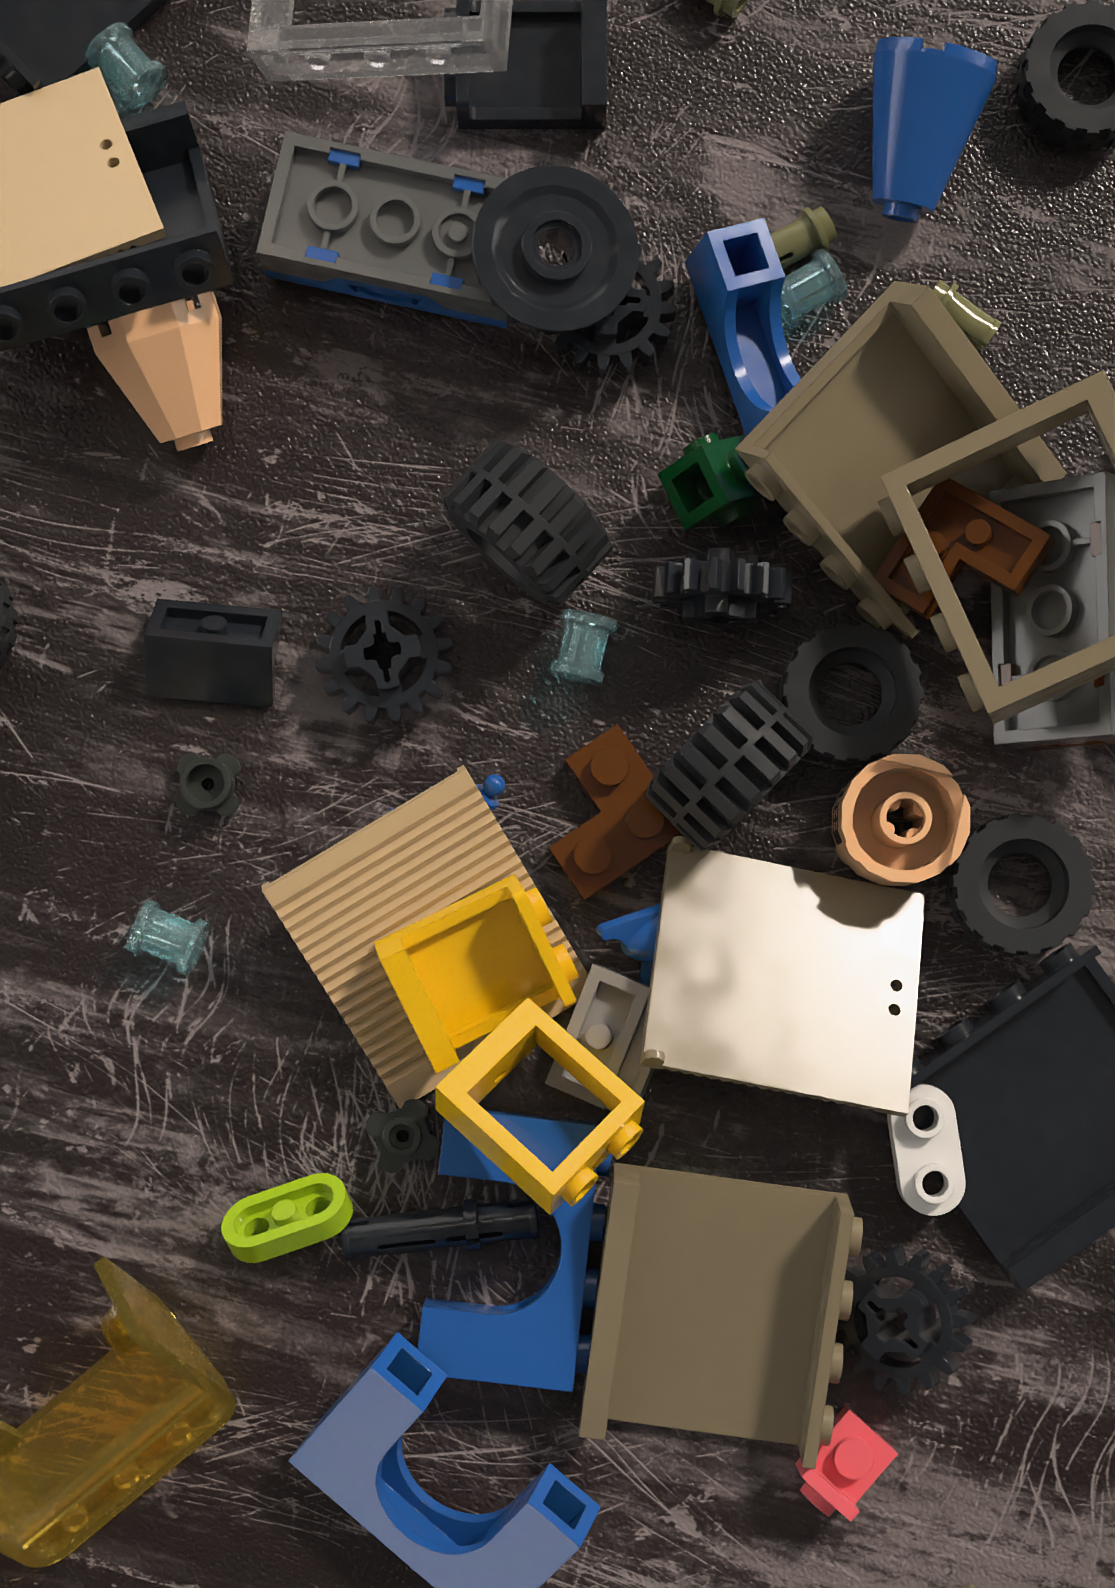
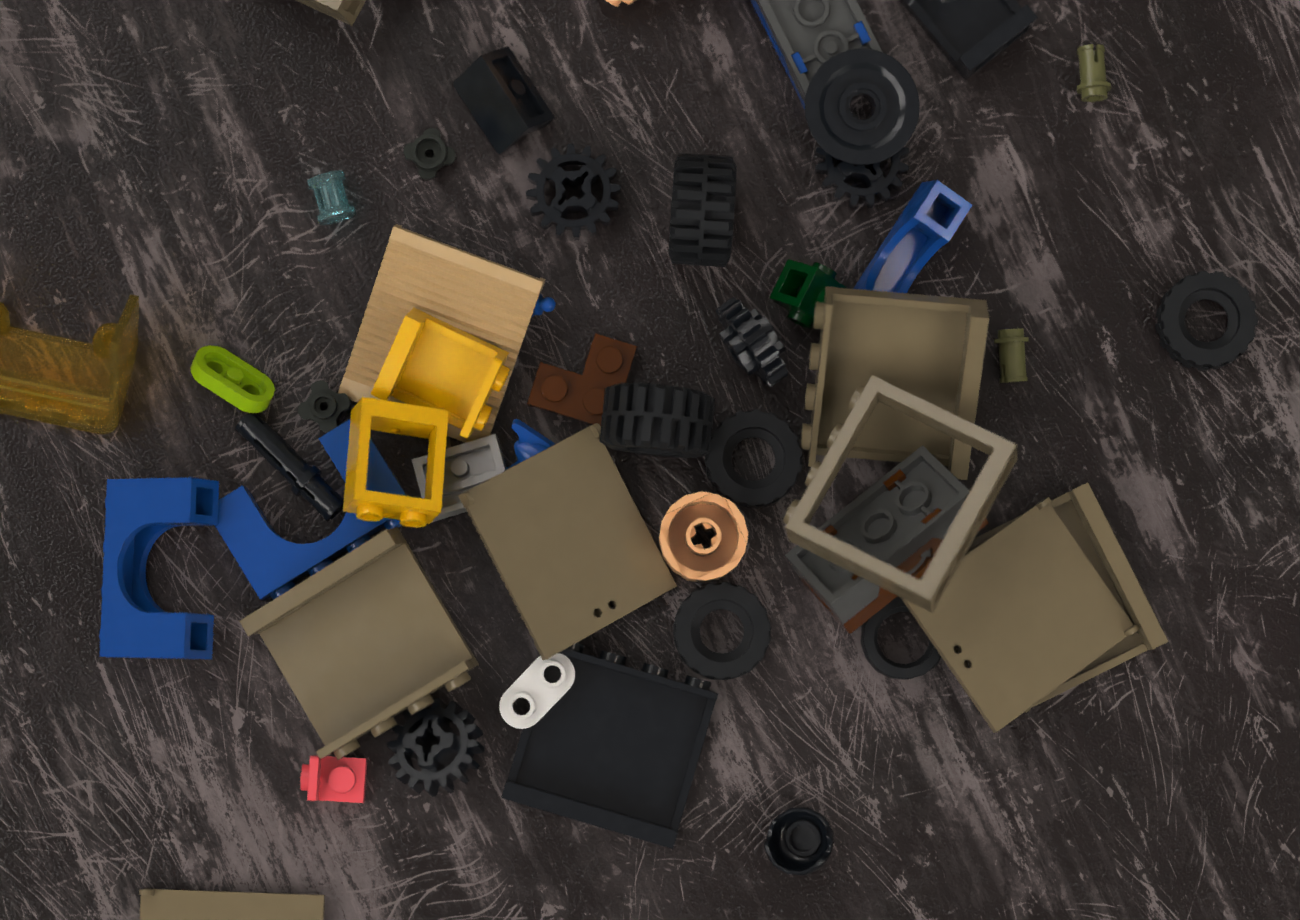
camera: 50 degrees right, 0 degrees up
clear light blue bush [549,609,618,685] -> none
olive pin [770,206,838,269] -> none
clear light blue bush [781,249,848,329] -> none
blue cone [872,37,998,223] -> none
reddish brown plate [874,478,1055,620] -> none

